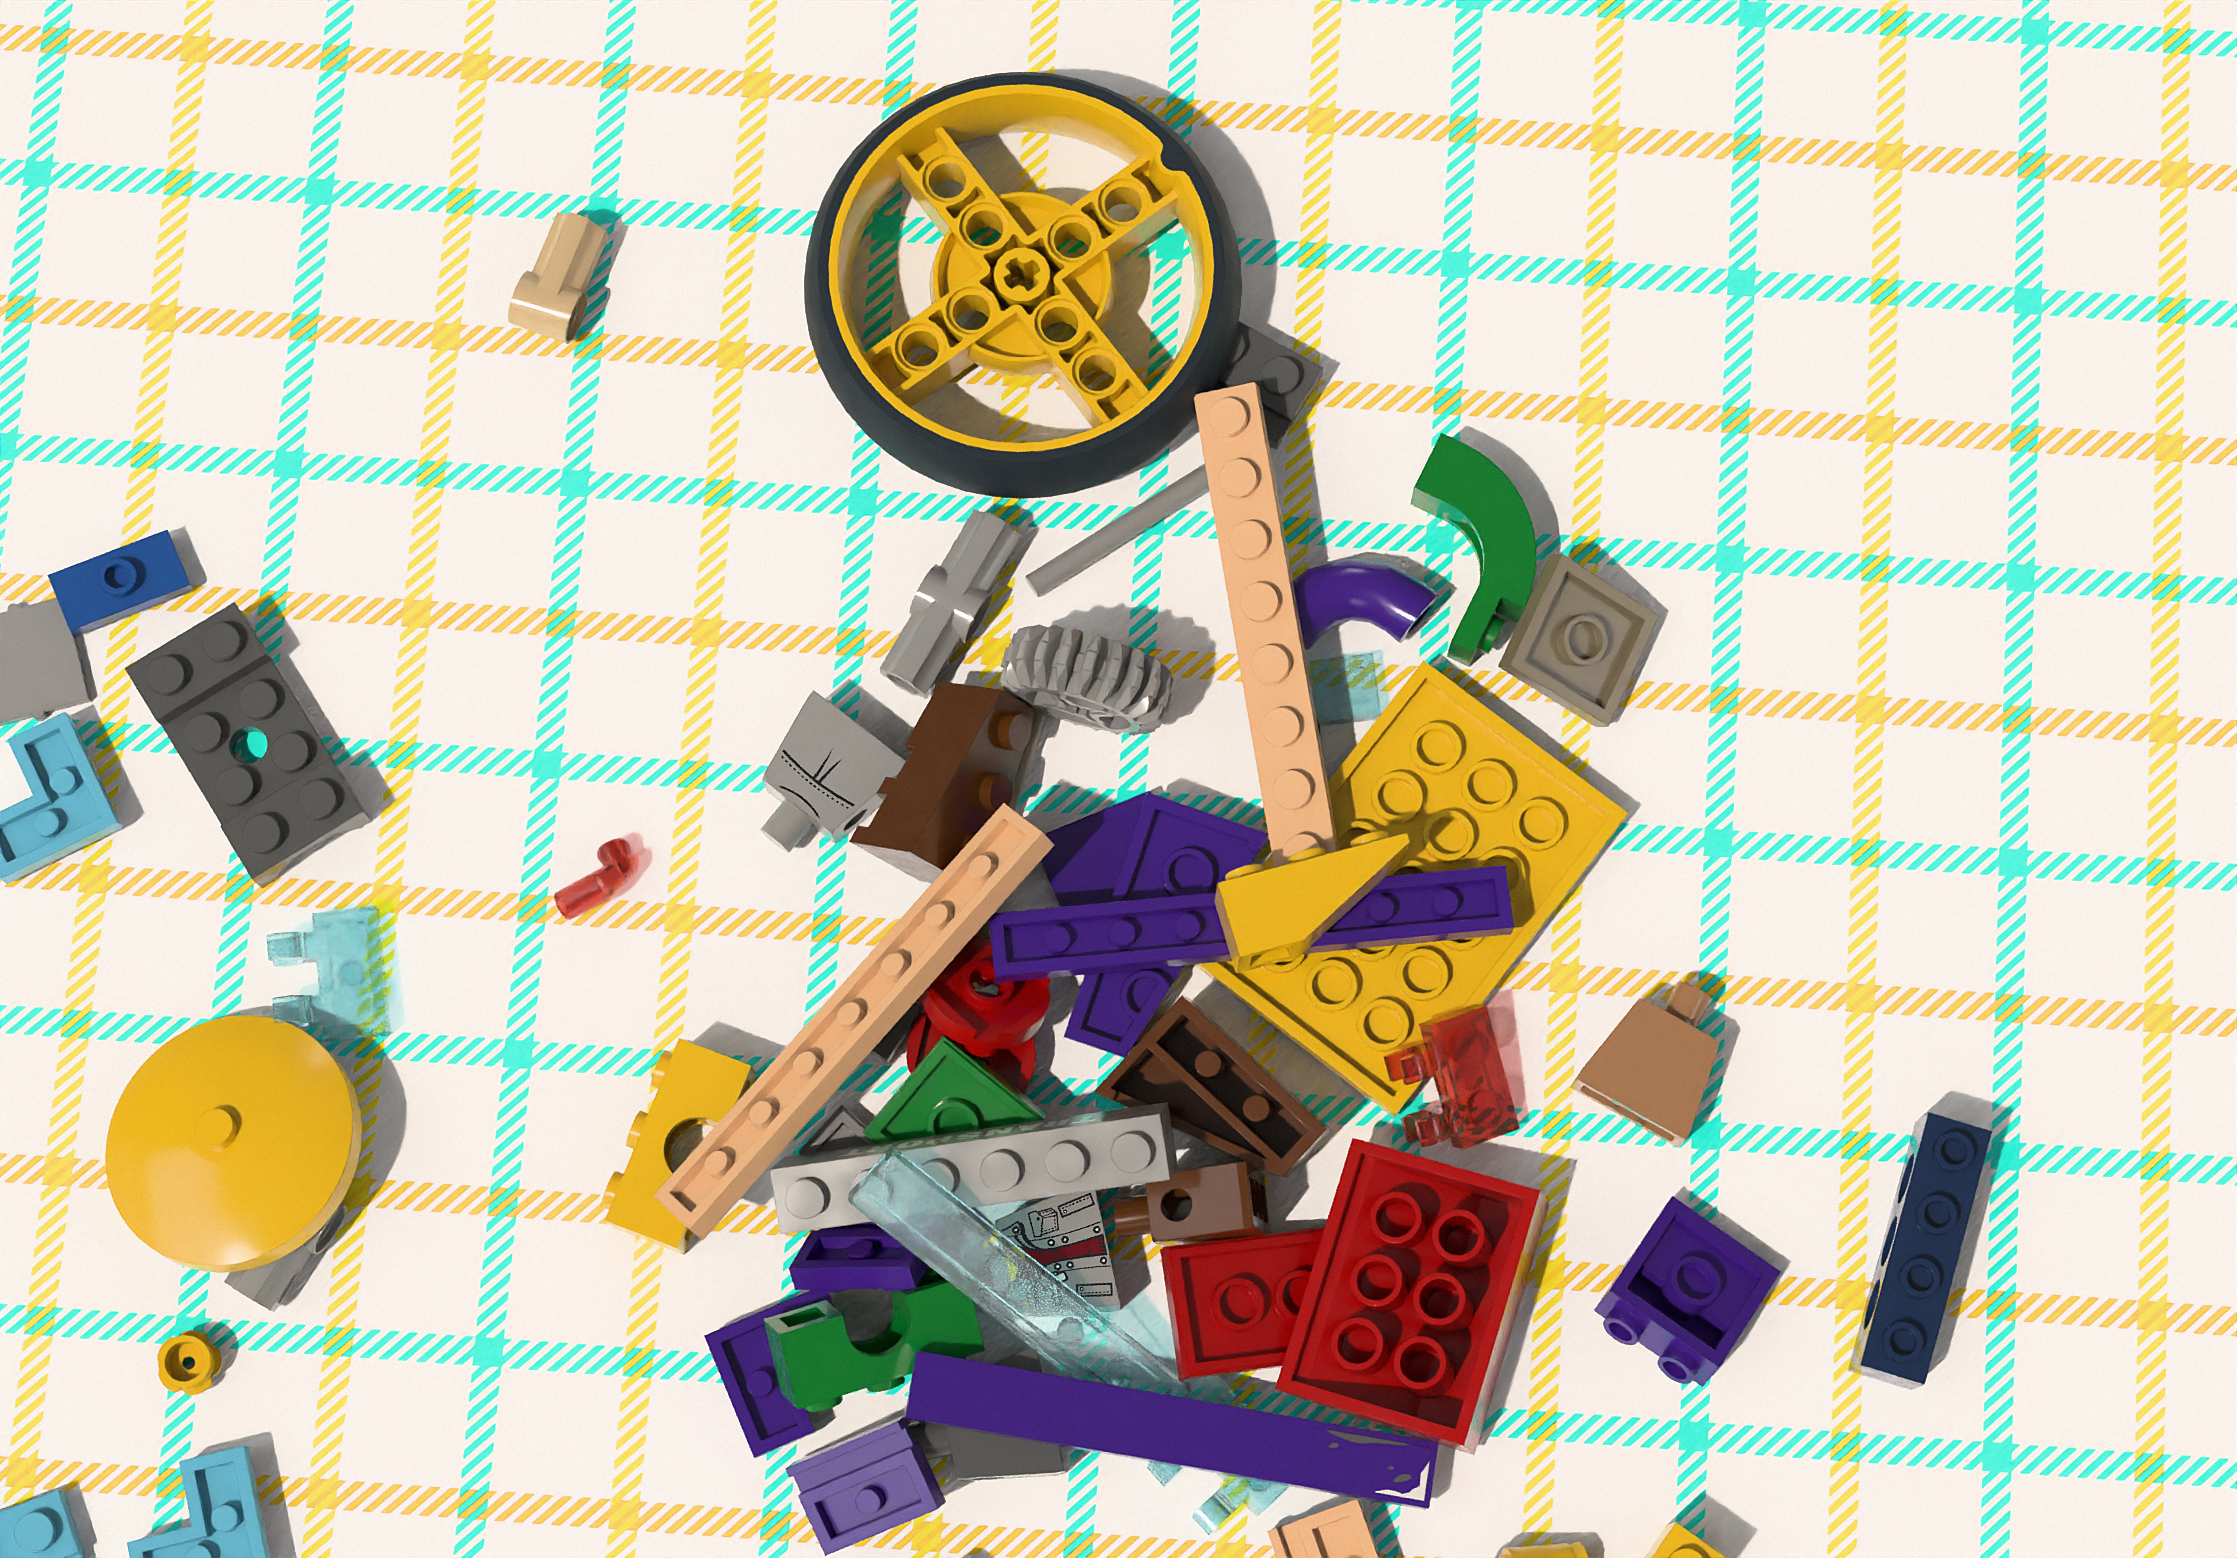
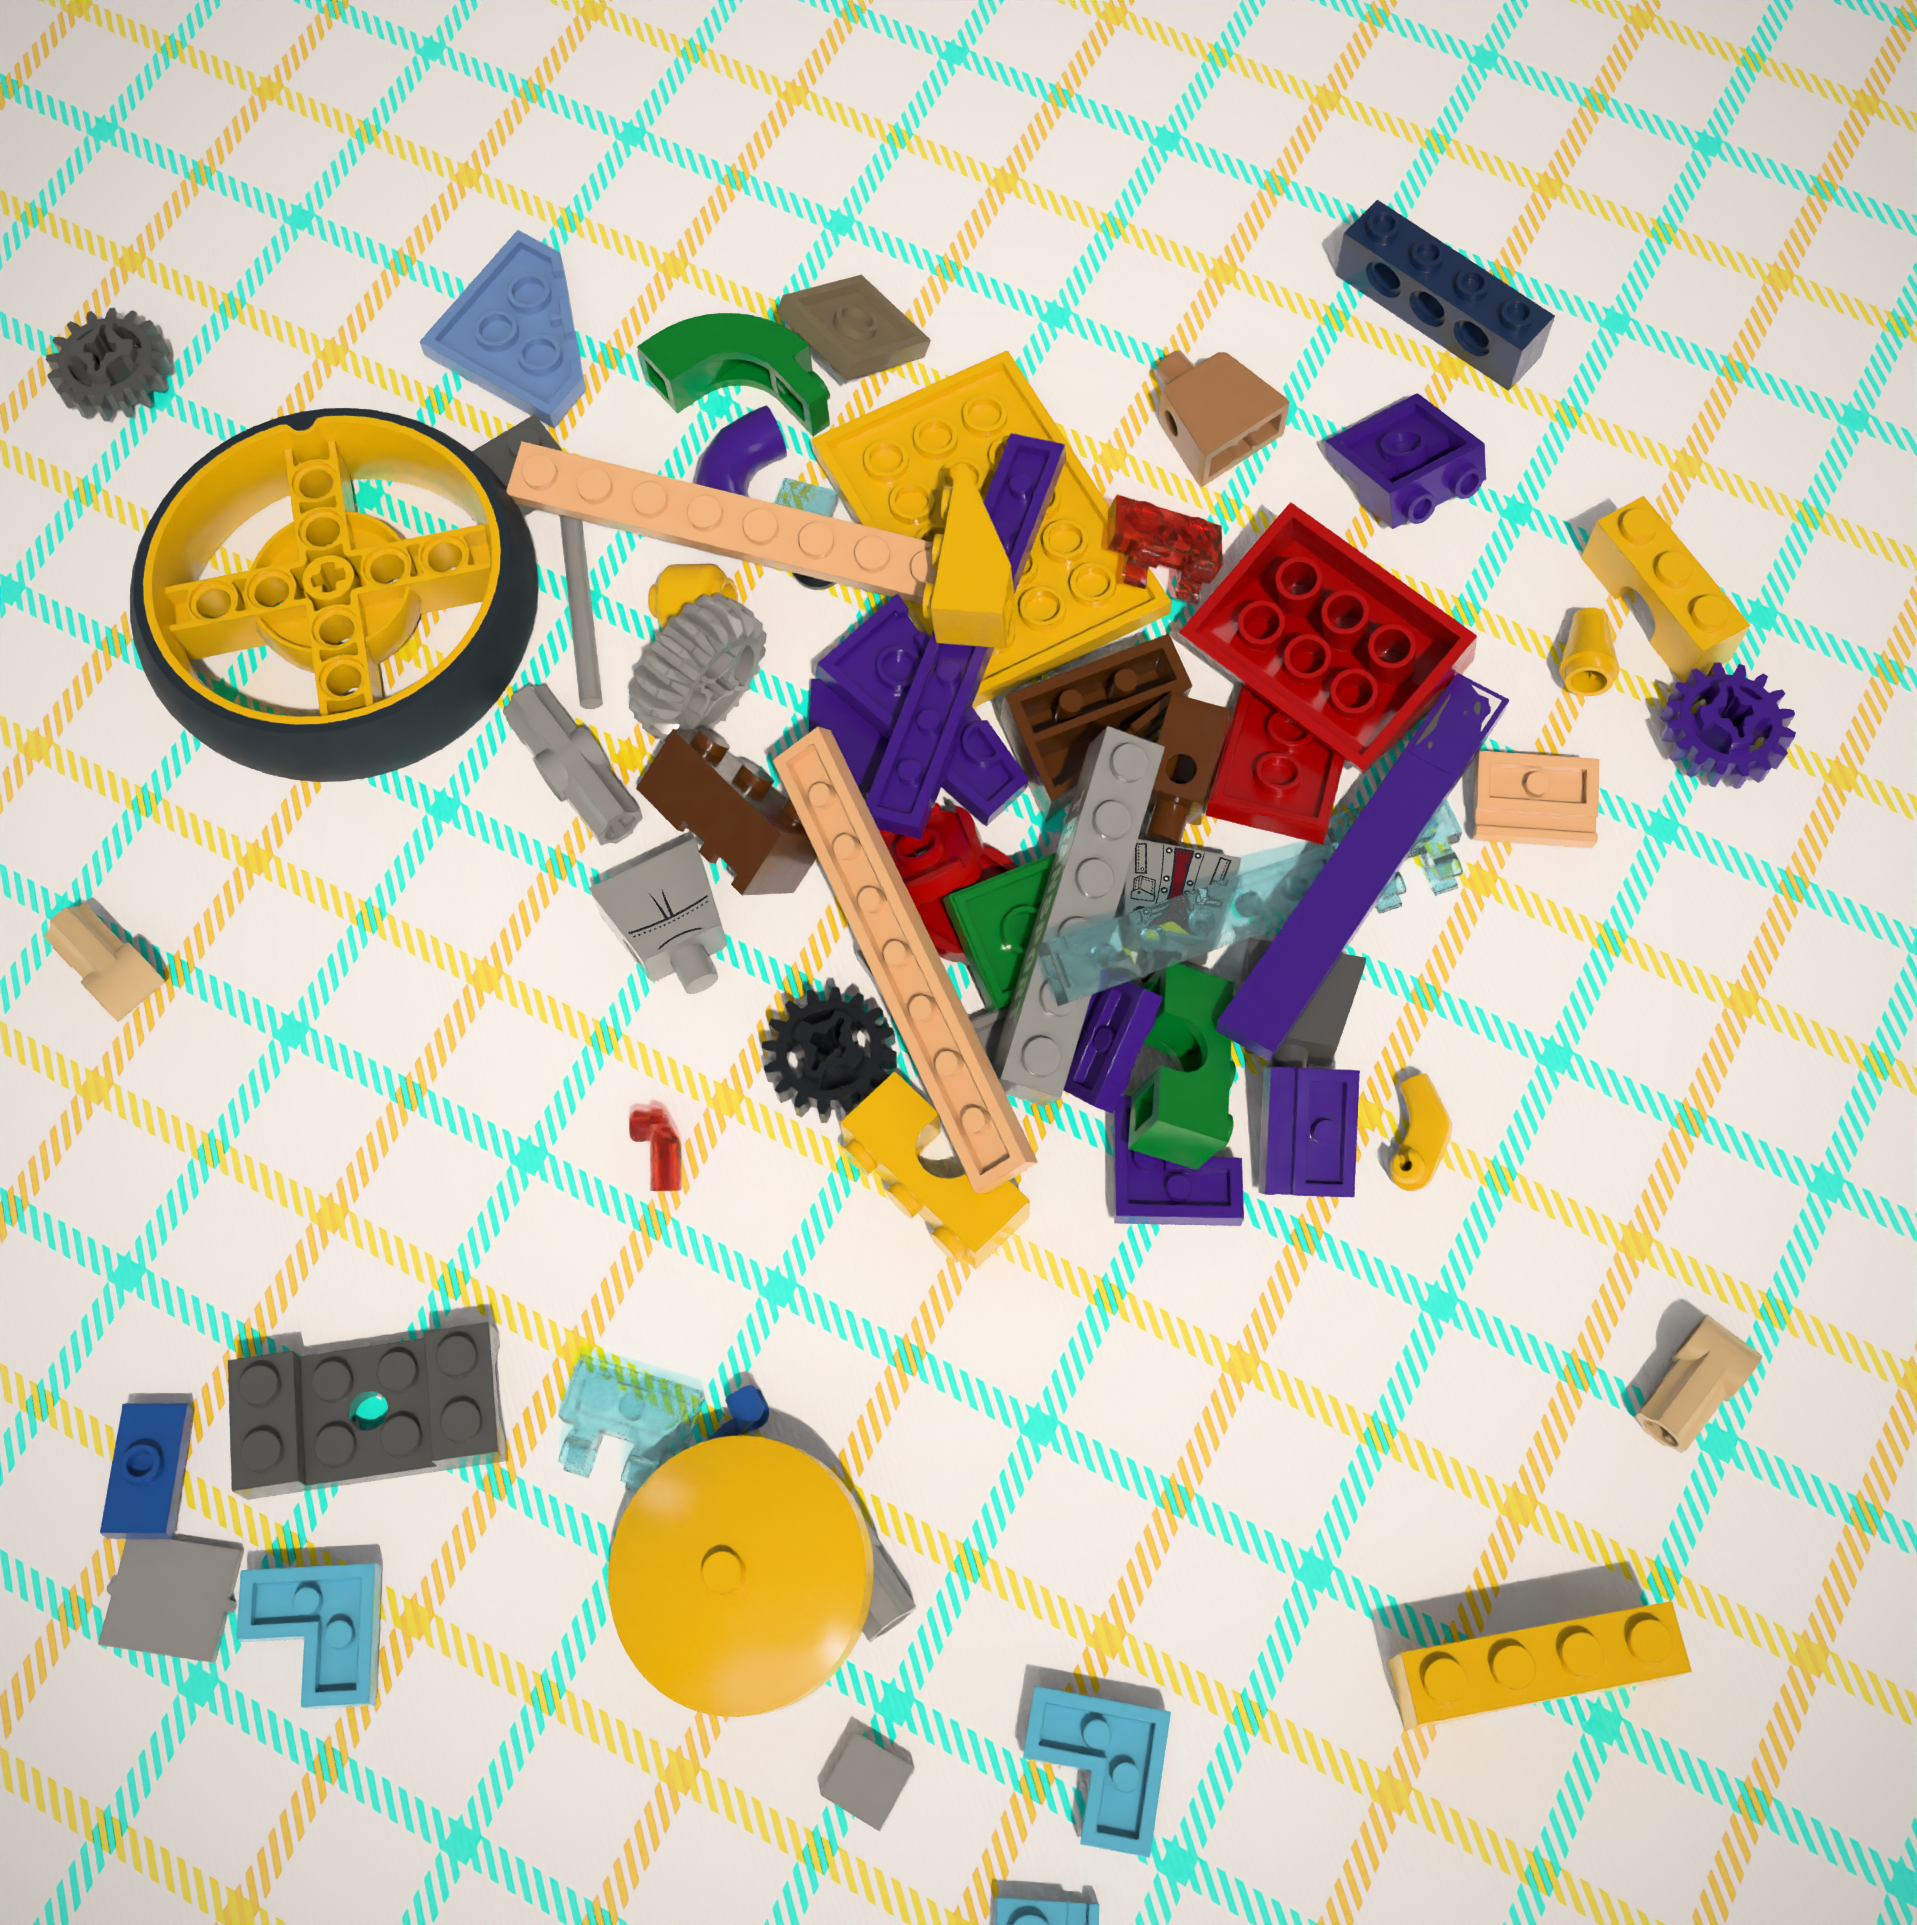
camera: 65 degrees left, 10 degrees down
yellow plate [157,1330,222,1396] -> none
none -> medium blue plate [419,230,586,428]
none -> yellow head [648,564,738,630]
none -> blue hand [706,1385,769,1441]
none -> black gear [762,987,898,1123]
none -> light grey tile [819,1731,915,1832]

